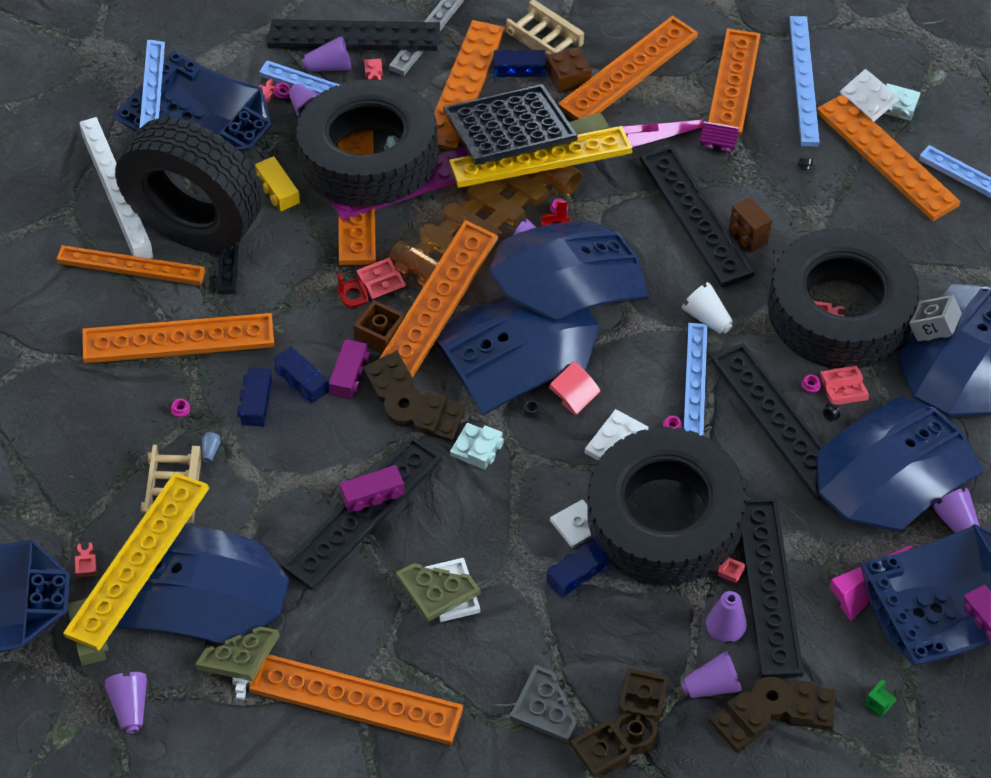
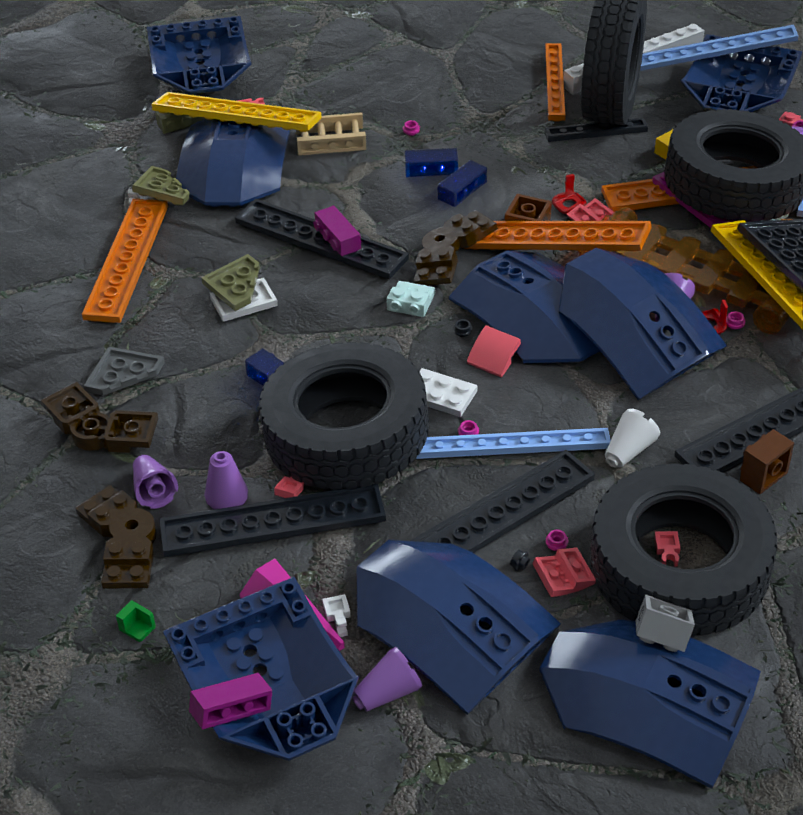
camera: 85 degrees right, 10 degrees down
orange plate [83,313,274,363] -> none
medium lavender cone [105,672,147,734] -> none
sand blue cone [201,432,221,463] -> none
magenta brick [329,339,370,400] -> none
none -> white plate [322,594,351,637]

